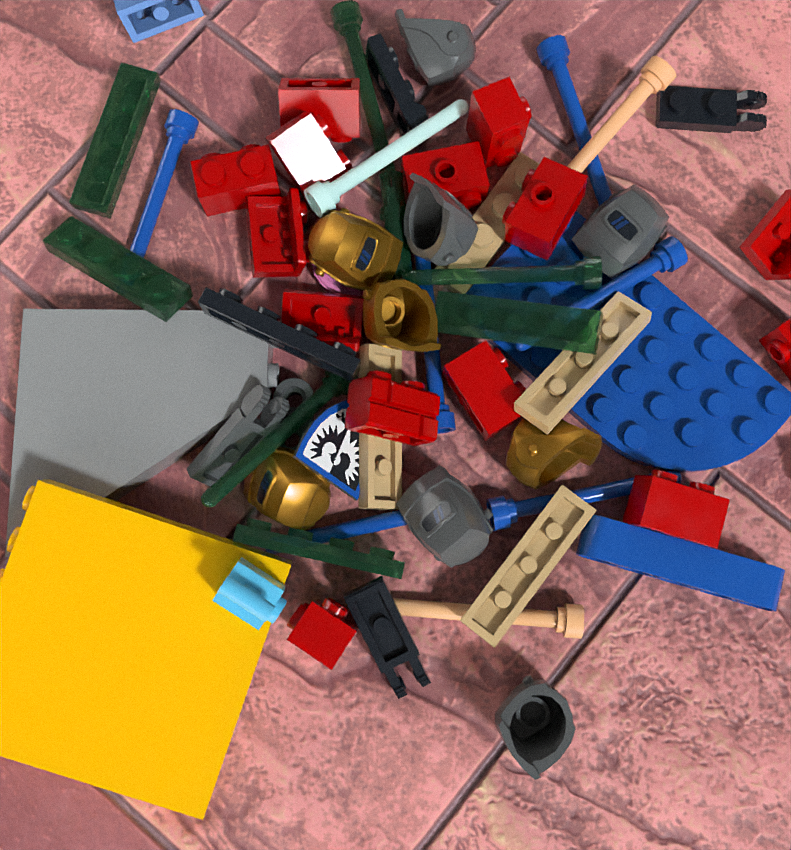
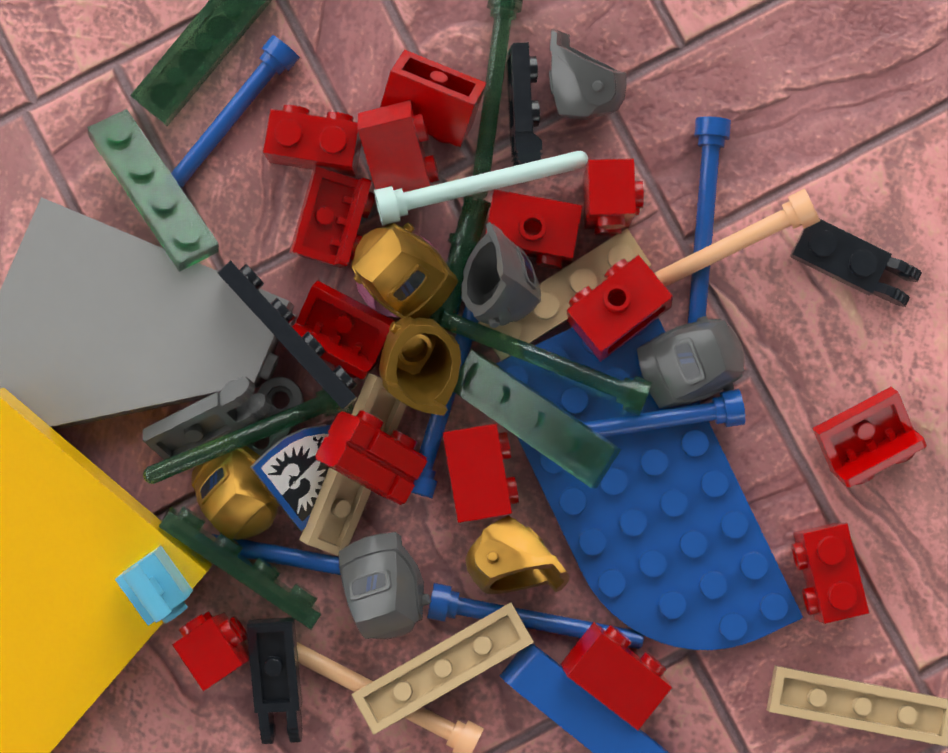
camera: 30 degrees right, 5 degrees up
tan plate [514,291,652,435] -> none

